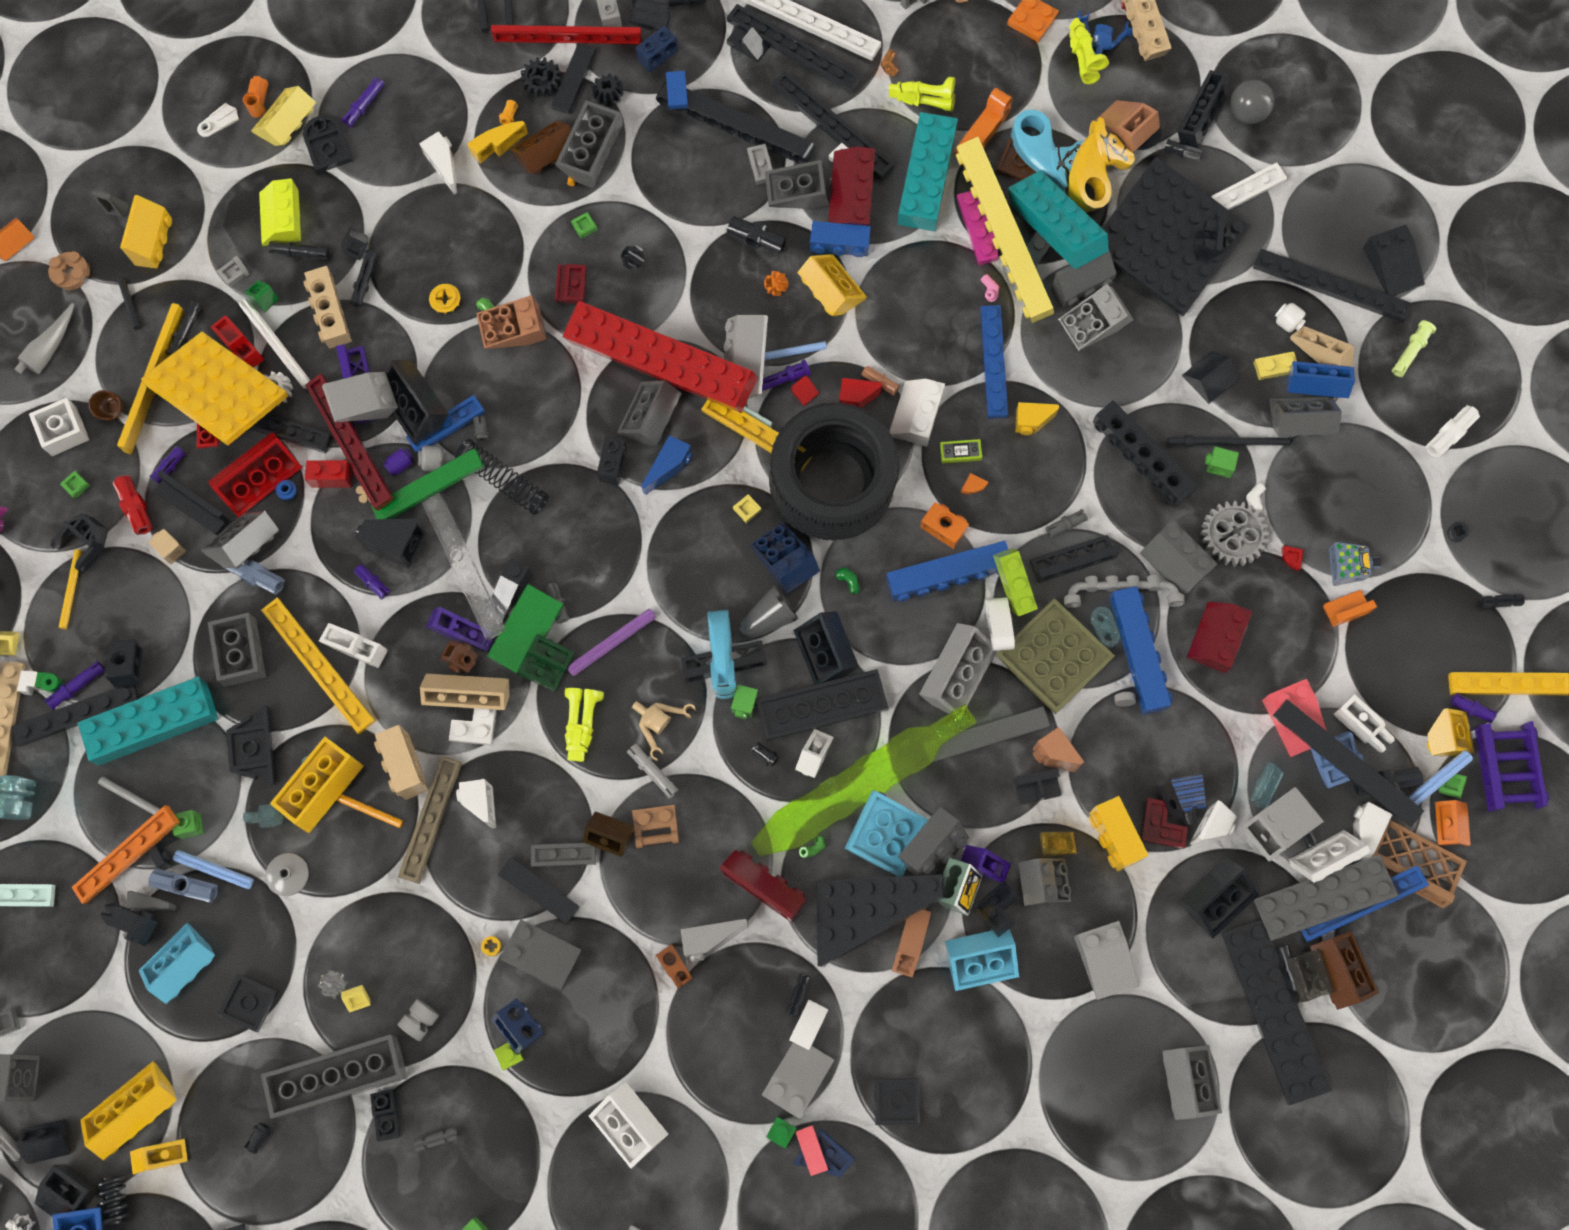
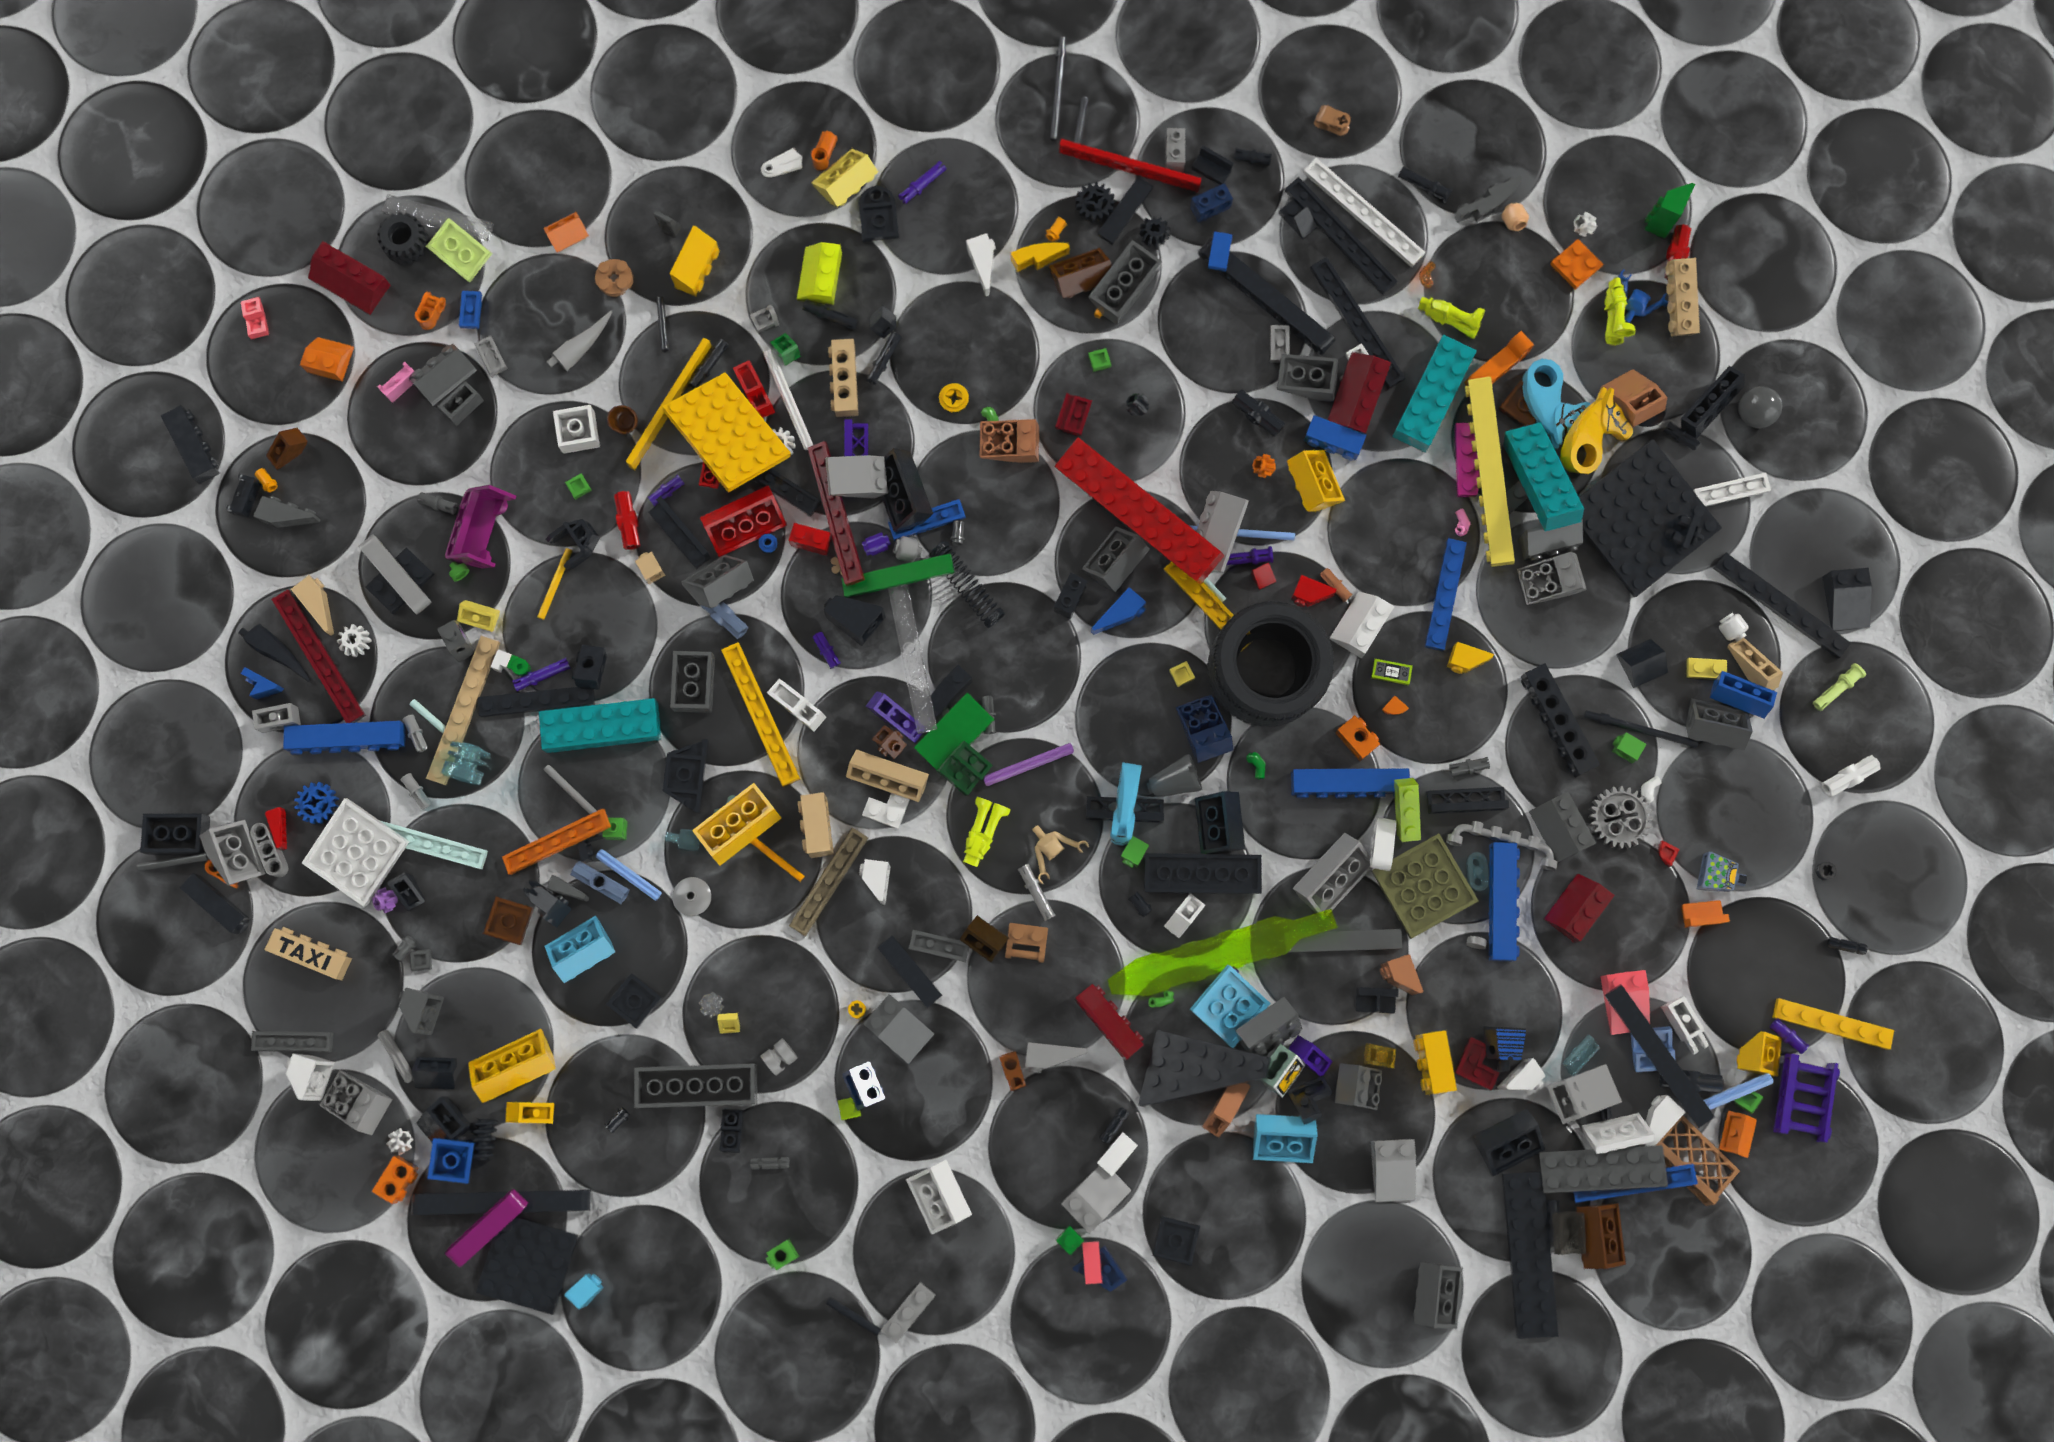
camera: 10 degrees right, 5 degrees up
none -> reddish brown plate [483,897,534,945]

